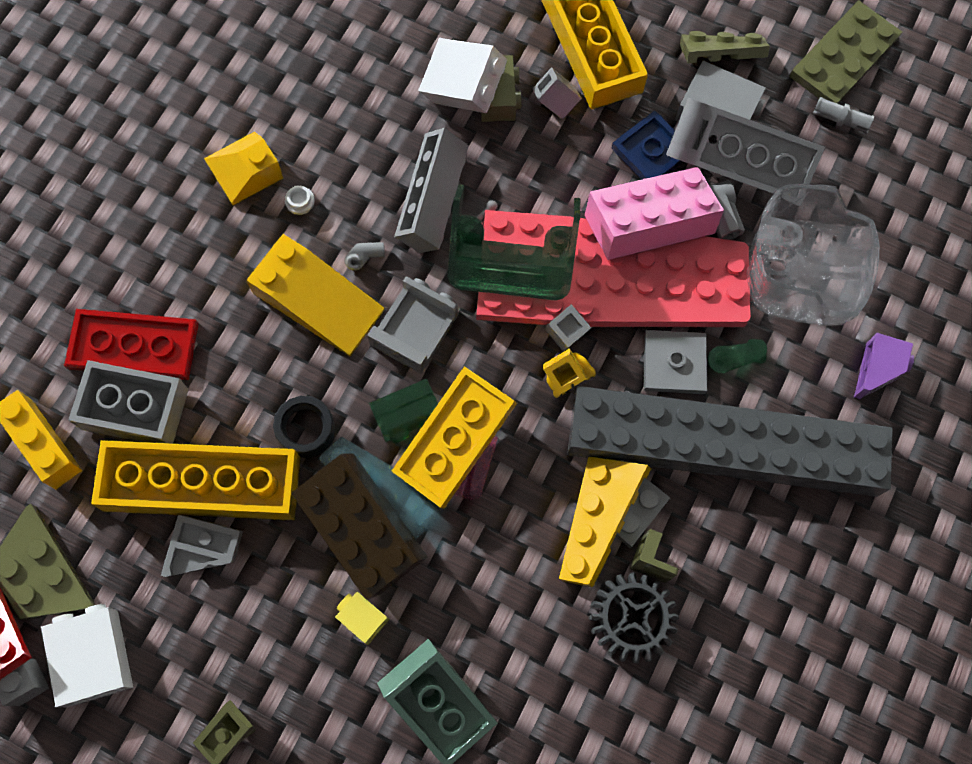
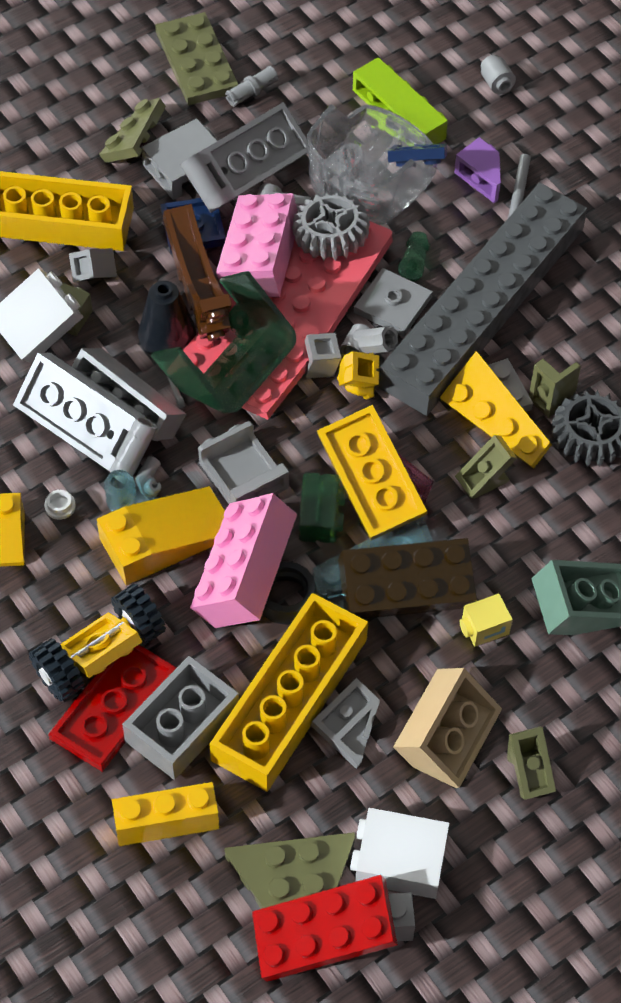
camera: 60 degrees left, 15 degrees down
none -> hinge [13,353,157,481]
none -> plate [29,583,166,701]
none -> clear light blue brick [104,470,137,511]
none -> black cone [138,281,196,359]
none -> reddish brown arch [163,204,232,341]
none -> bright pink brick [190,493,297,628]
none -> light grey gear [292,192,370,261]
none -> light grey piece [340,324,399,357]
none -> lime brick [353,57,448,146]
none -> dark blue wing [387,144,448,167]
none -> tan slope [393,668,502,788]
none -> olive slope [455,435,517,499]
none -> light grey bar [508,154,531,218]

